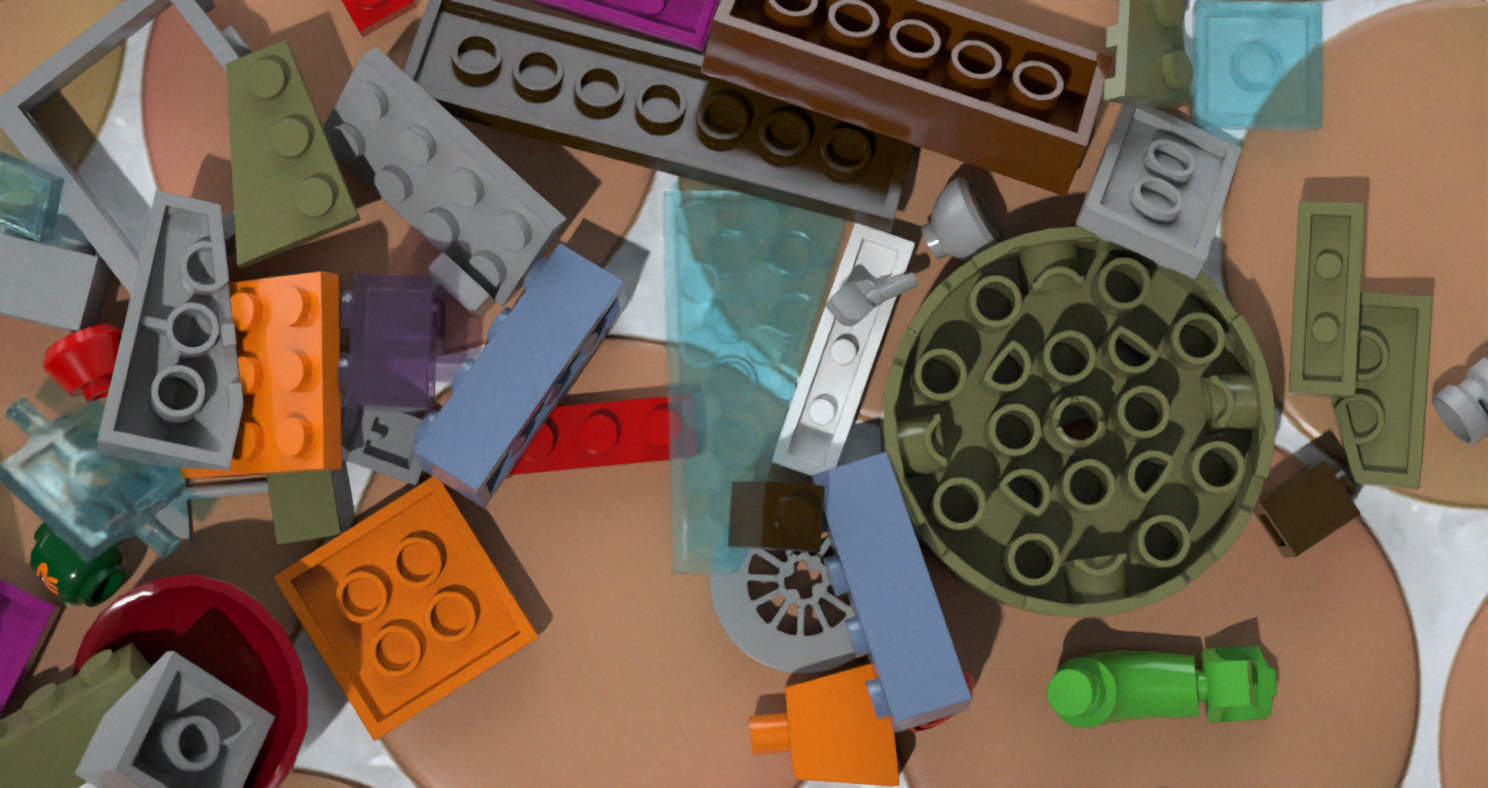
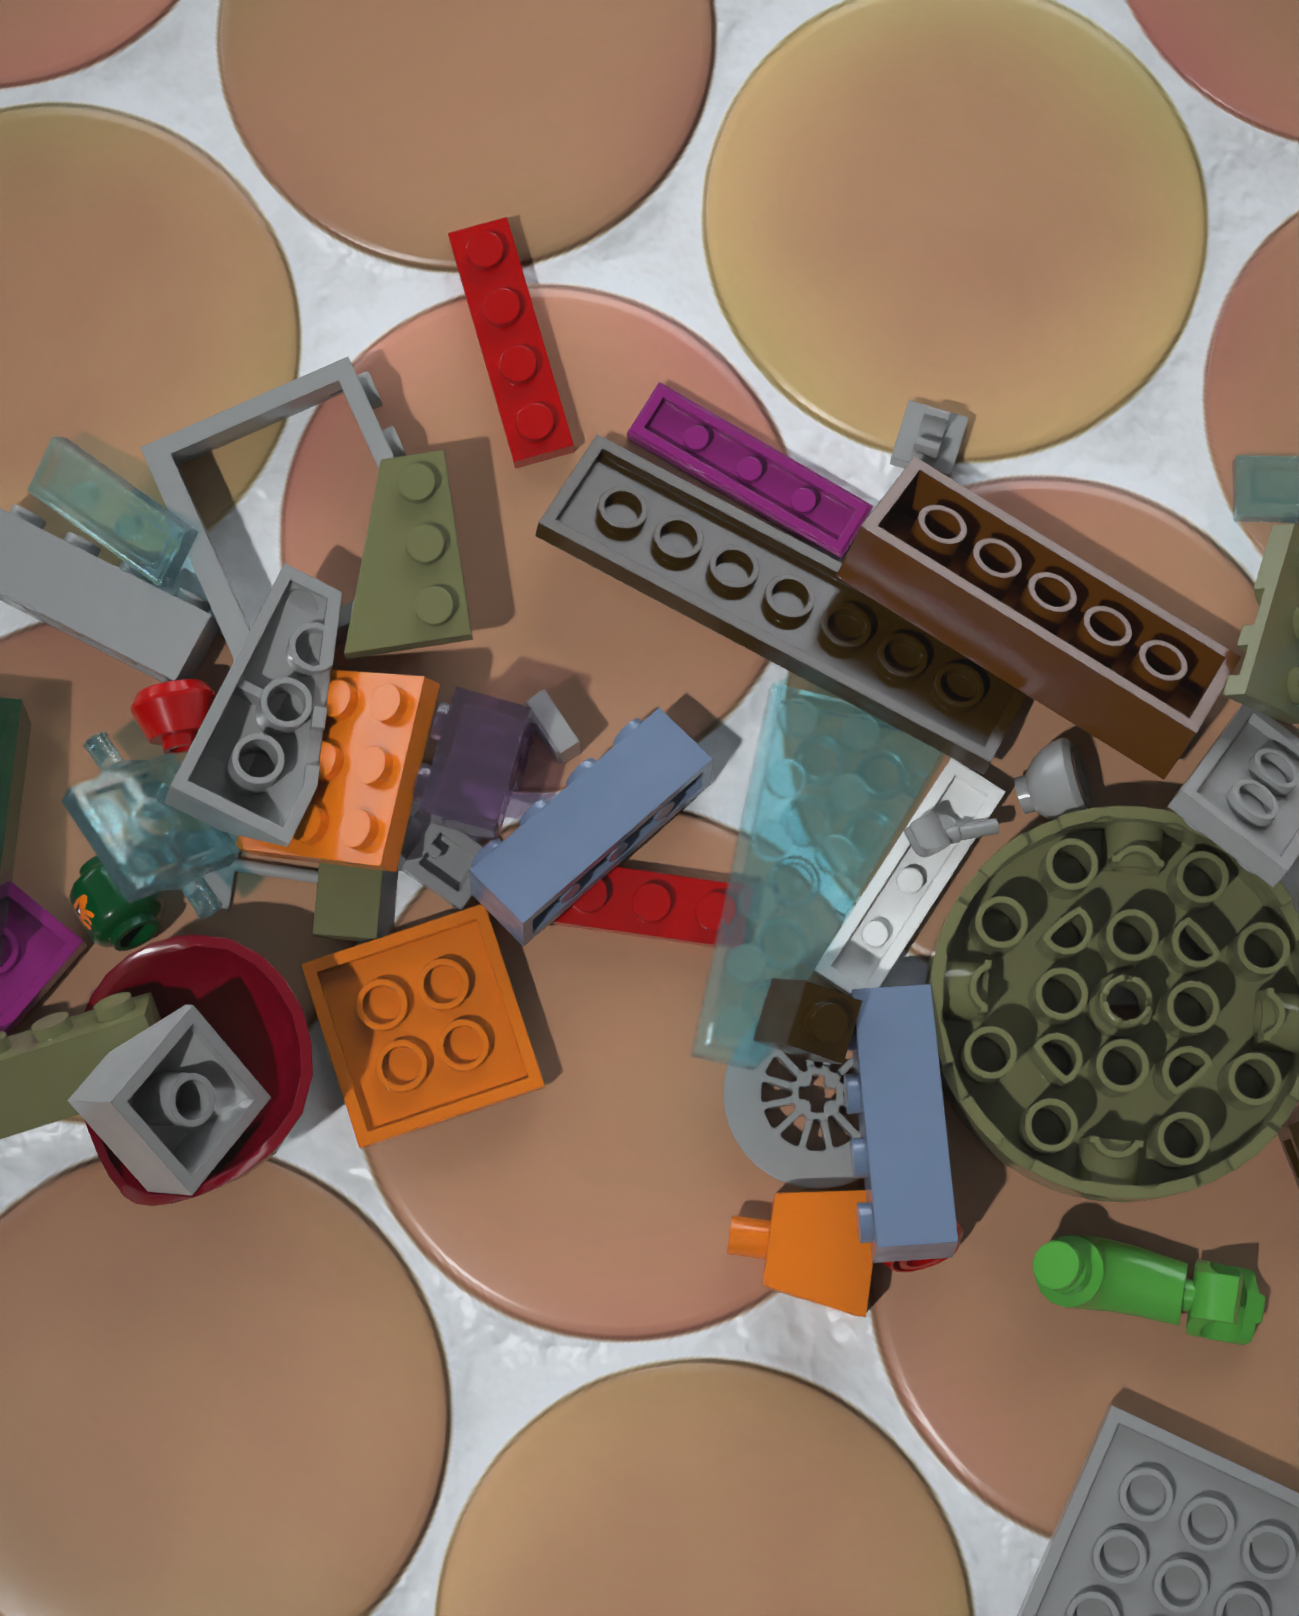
camera: 15 degrees right, 5 degrees down
light grey plate [323,47,567,307] -> none

